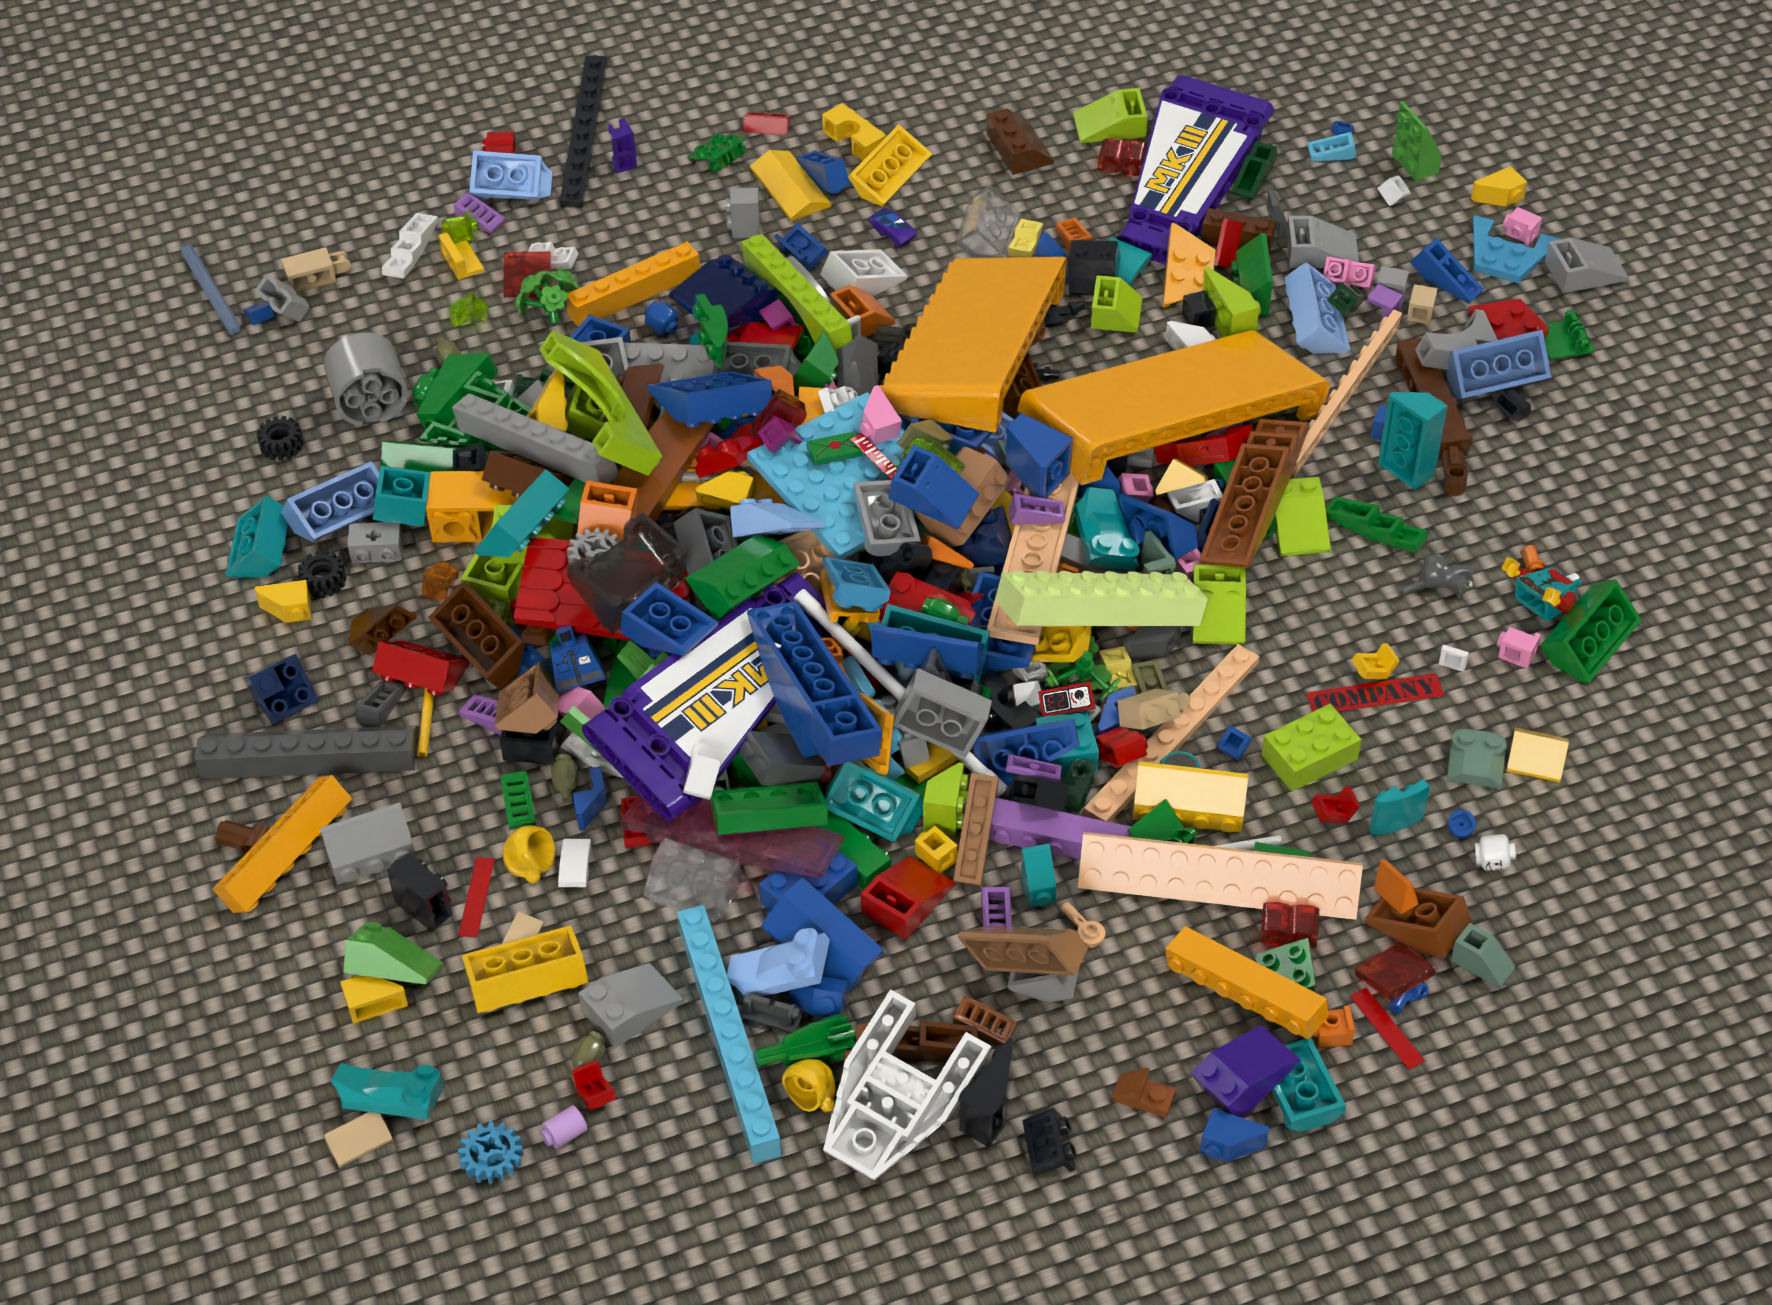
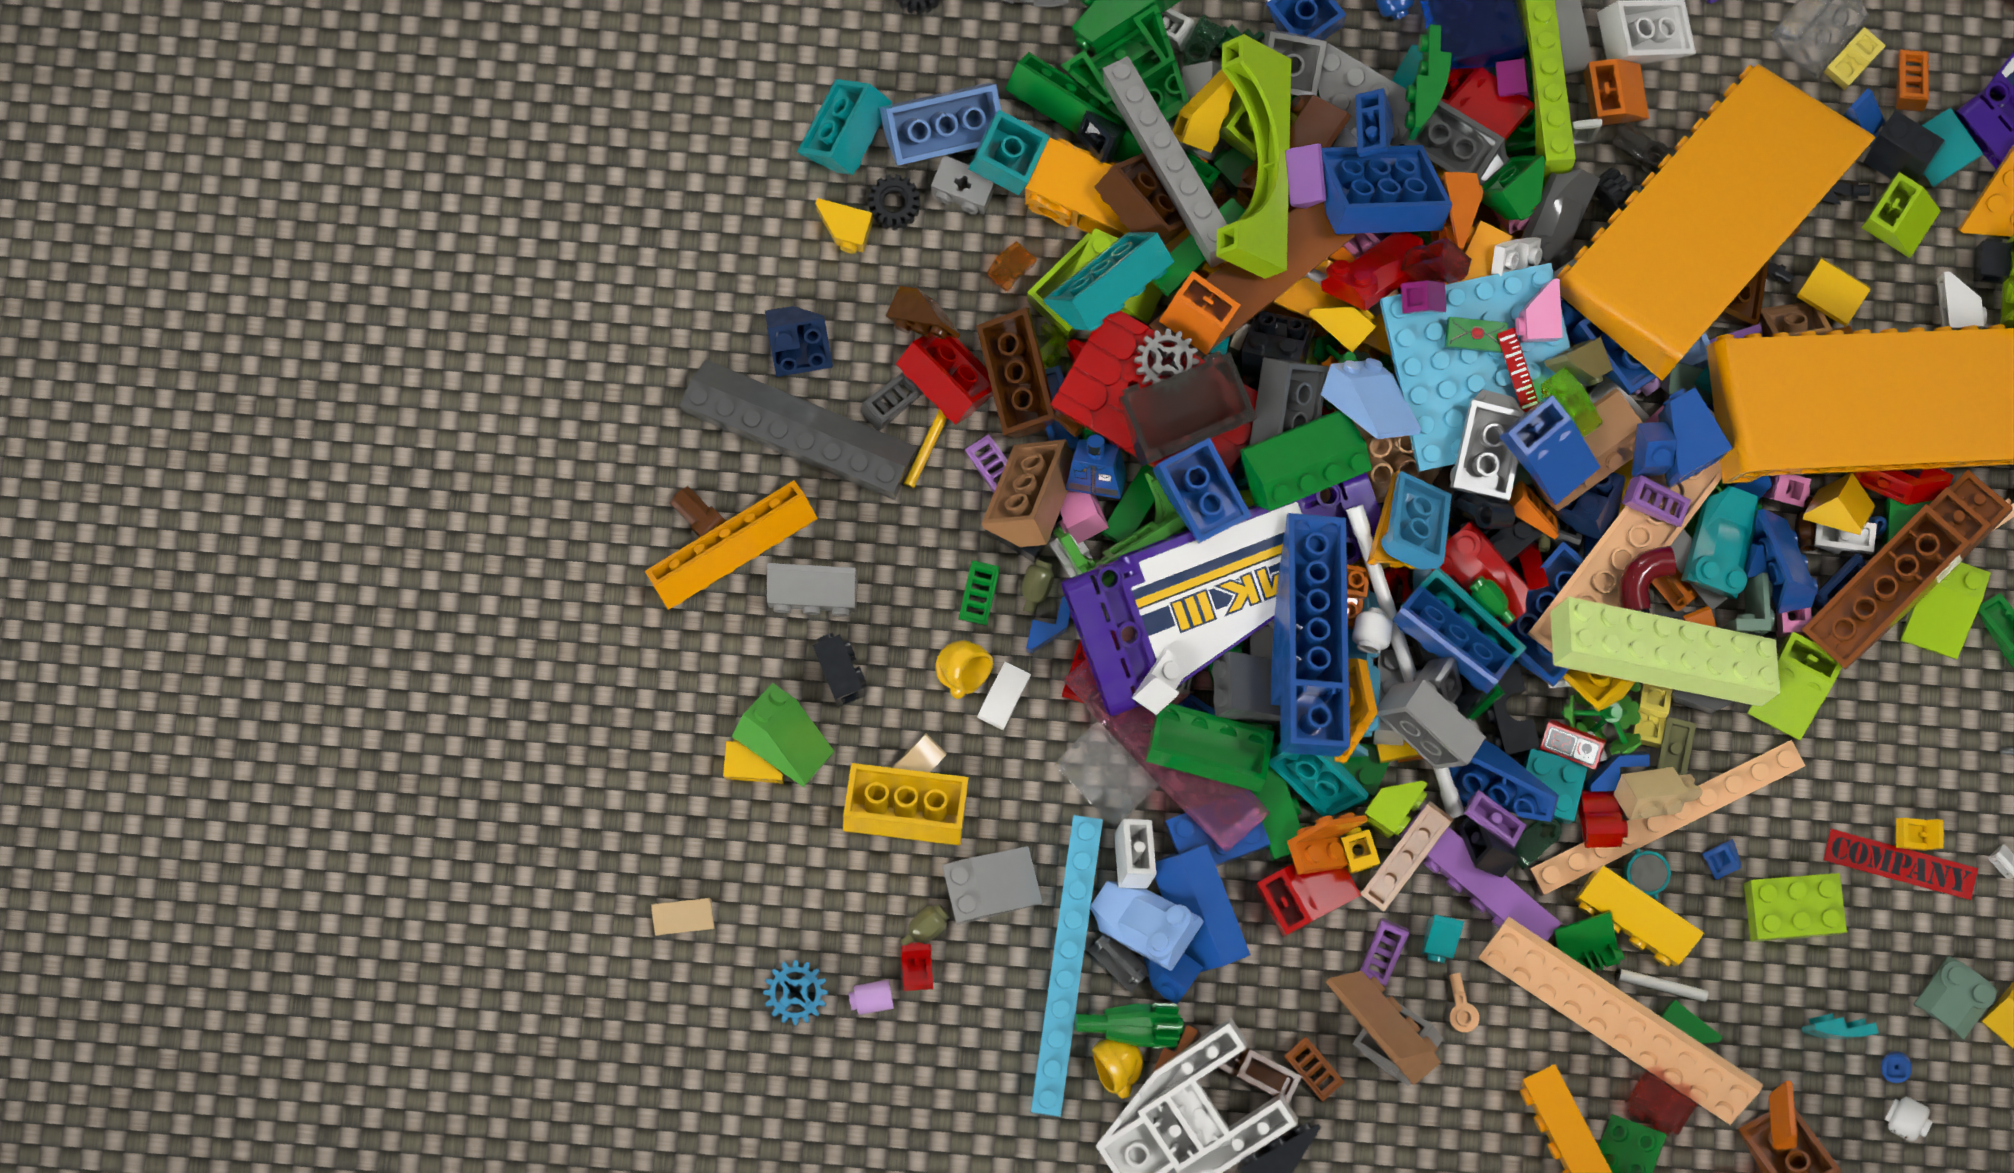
camera: 25 degrees right, 30 degrees up
teal slope [331,1063,444,1120] -> none
red sticker [458,857,495,937] -> none
white slope [1012,680,1042,713] -> none
red bracket [1311,786,1360,824] -> none
none -> white brick [1114,819,1156,889]
none -> medium lavender slope [1285,144,1326,209]
none -> orange bracket [1287,813,1368,875]
none -> white head [1352,607,1394,654]
none -> blue slope [1356,88,1394,157]
none -> dark red cylinder [1619,546,1676,611]
none -> blue slope [1632,422,1677,477]
none -> yellow slope [1796,256,1871,327]

